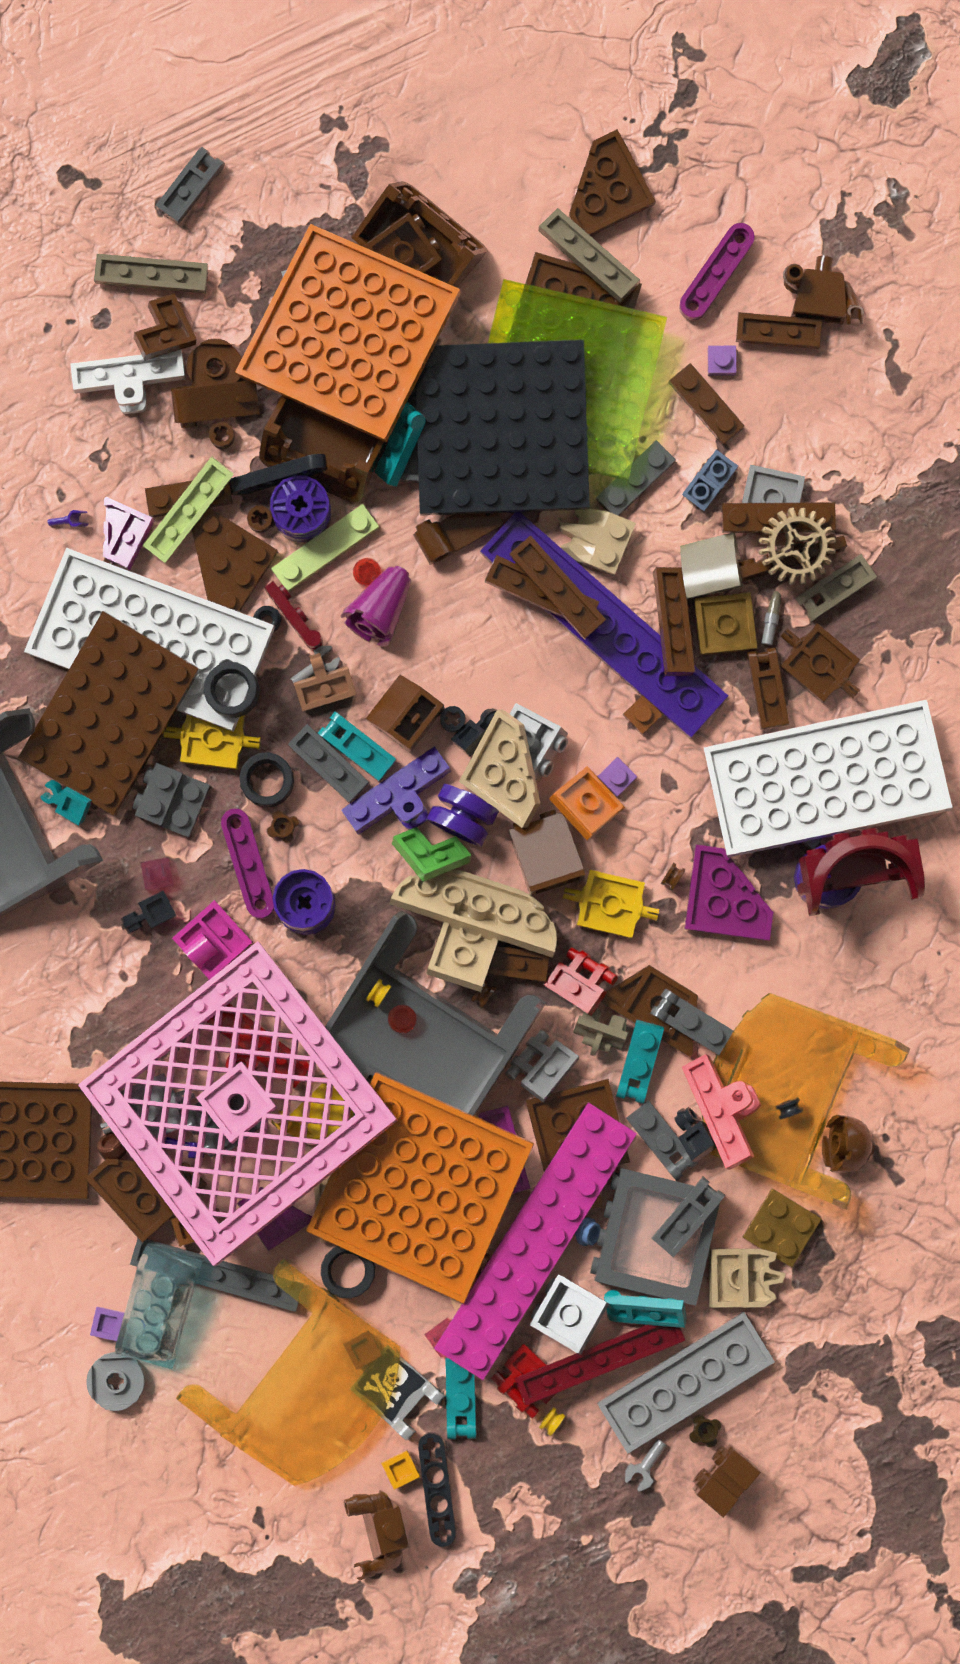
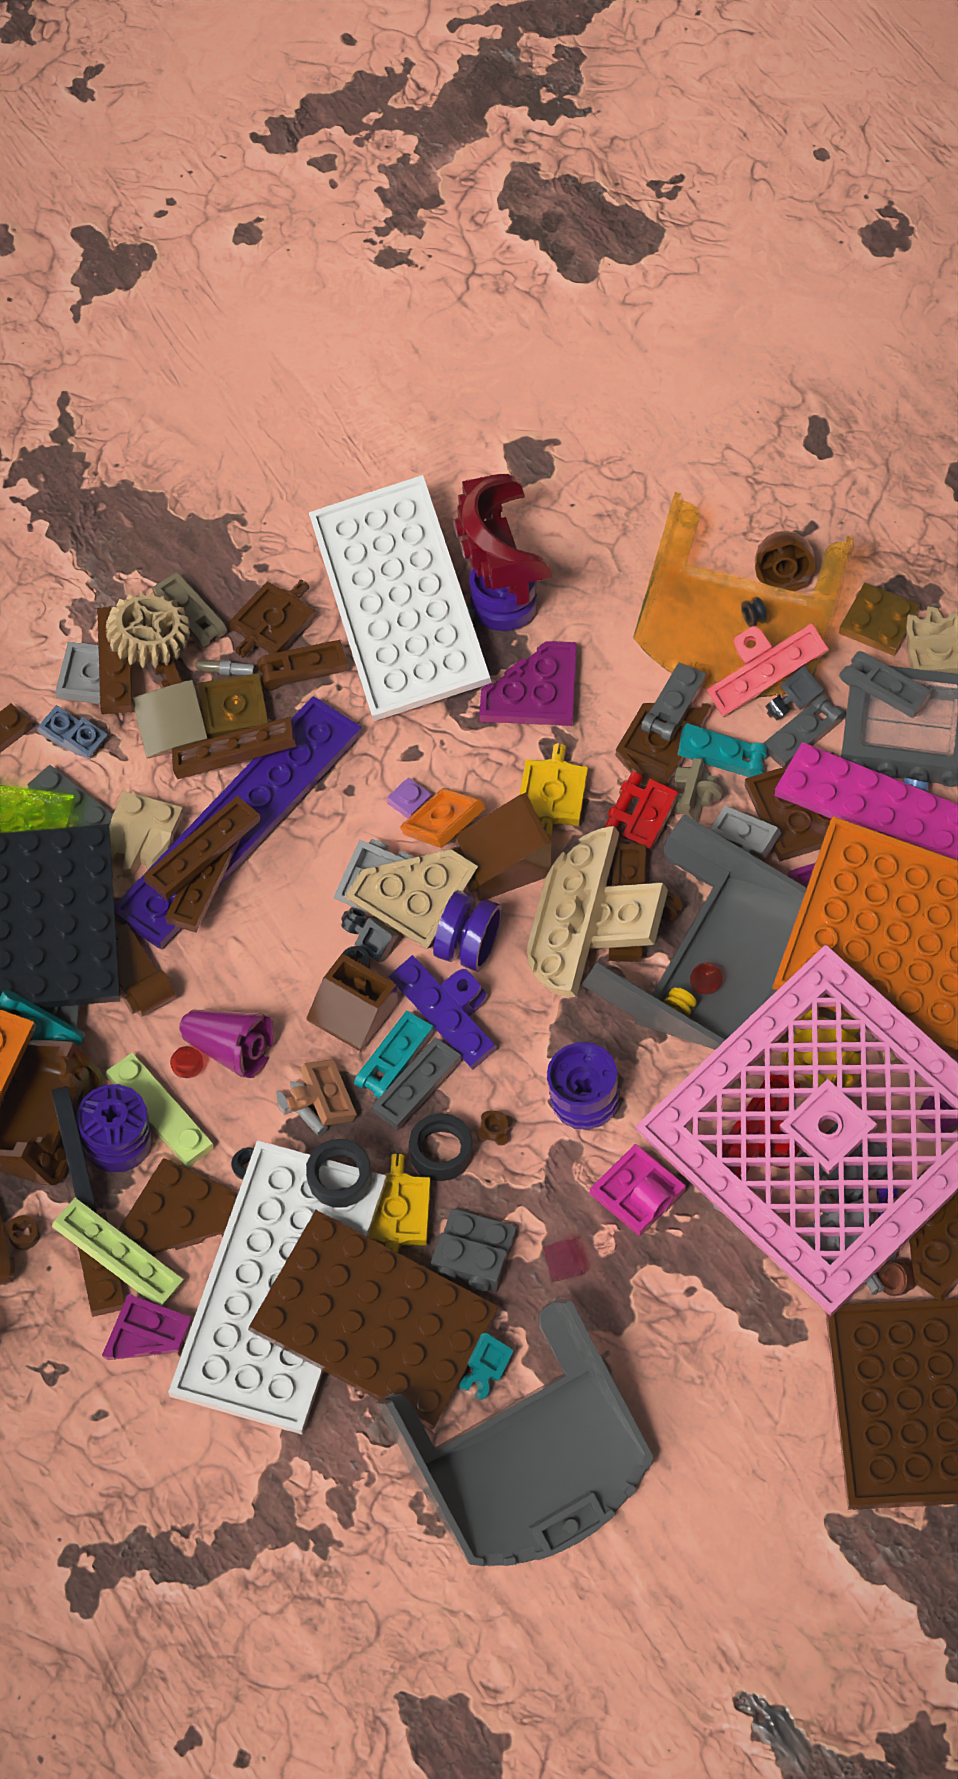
camera: 95 degrees left, 25 degrees down
dark purple hand [47,510,89,527] -> none
black plate [120,890,176,934] -> none
magenta plate [221,809,274,919] -> none
reddish brown bush [247,505,273,533] -> none
dark red plate [264,581,323,651] -> none
bright green plate [392,827,471,882] -> none
dark orange plate [623,696,663,735] -> none
reddish brown bush [660,862,685,891] -> none

